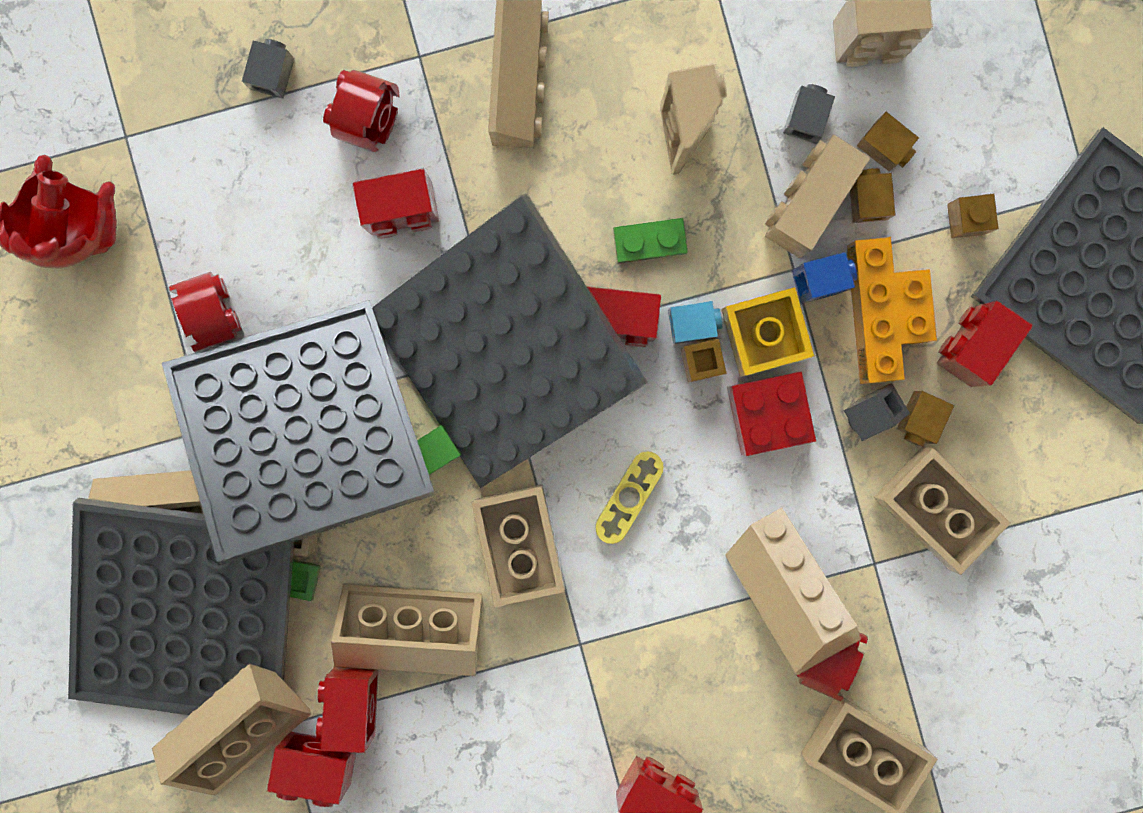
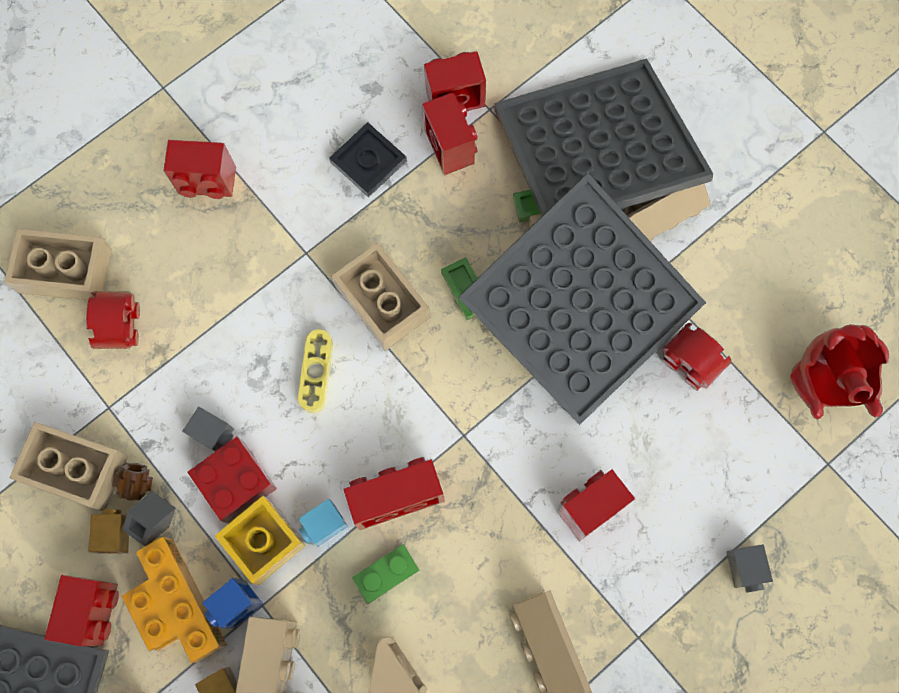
camera: 160 degrees right, 15 degrees down
tan slope [152,664,311,796] -> none
red brick [323,70,400,152] -> none
tan slope [331,584,482,676] -> none
dark grey plate [372,194,648,488] -> none
bright green brick [417,425,462,475] -> none
pearl gold brick [680,339,727,382] -> none
tan slope [725,508,860,676] -> none
none -> reddish brown gear [112,463,153,501]
none -> dark grey brick [182,406,234,451]
none -> black plate [329,122,407,198]
none -> bright green plate [441,257,477,321]

